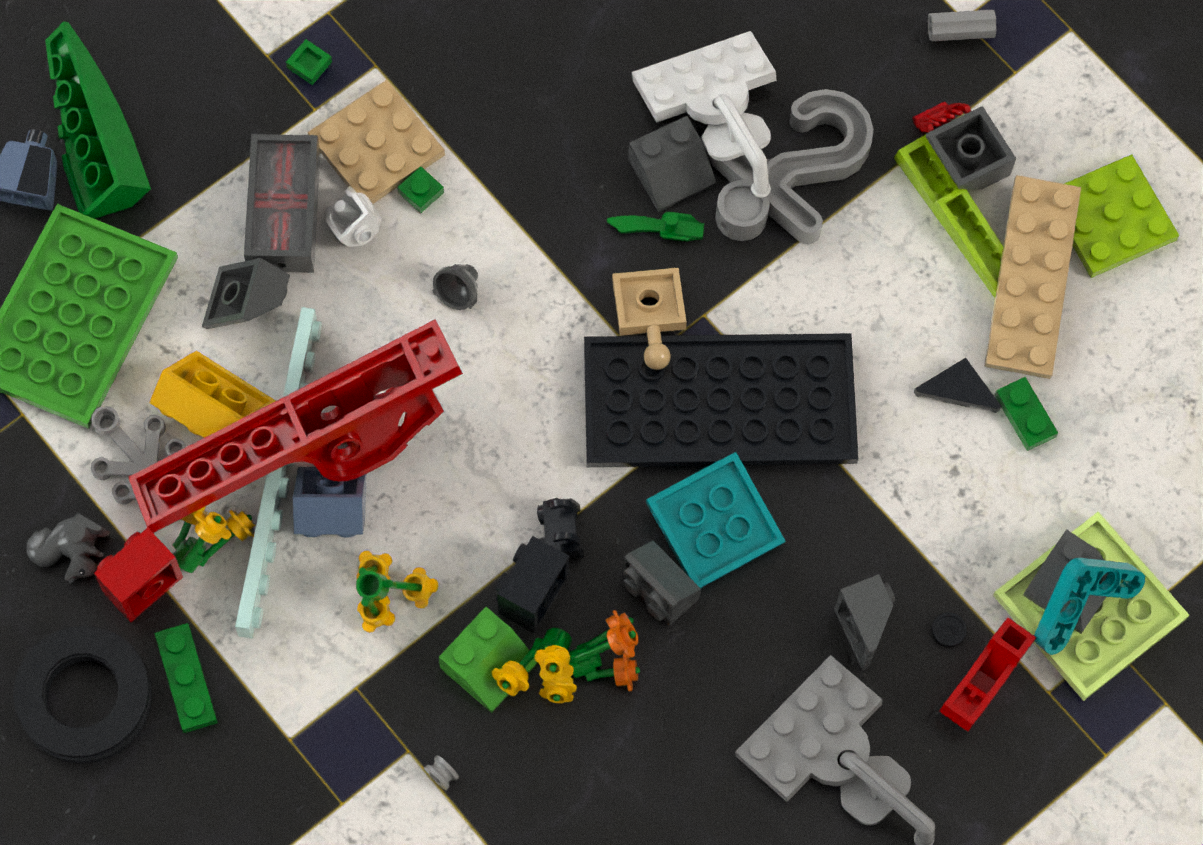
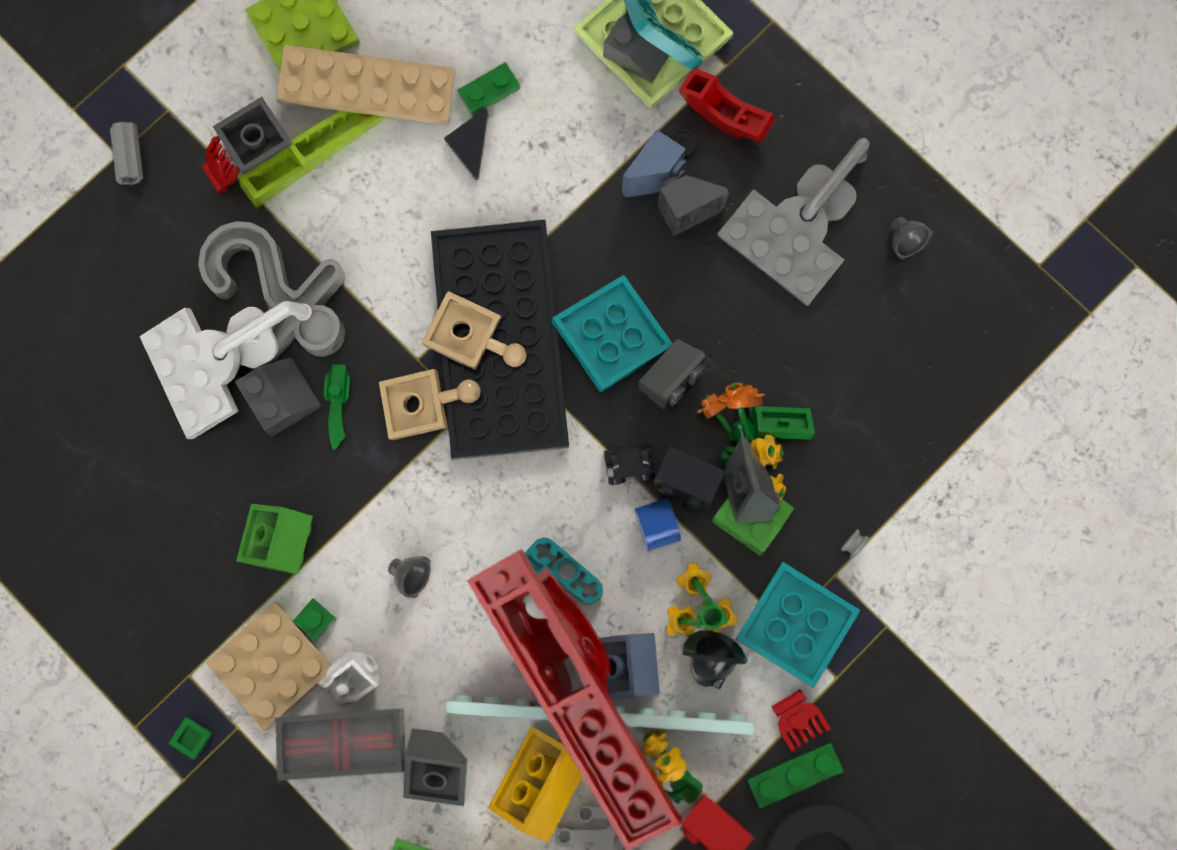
camera: 90 degrees left, 10 degrees up
none -> bright green slope [236,504,313,574]
none -> tan plate [422,291,526,370]
none -> teal beam [525,538,603,604]
none -> sand blue slope [622,130,686,197]
none -> blue piece [634,498,681,551]
none -> black helmet [682,630,748,689]
none -> dark grey slope [723,438,780,523]
none -> teal plate [735,562,860,688]
none -> green plate [751,406,815,440]
none -> red piece [771,689,831,752]

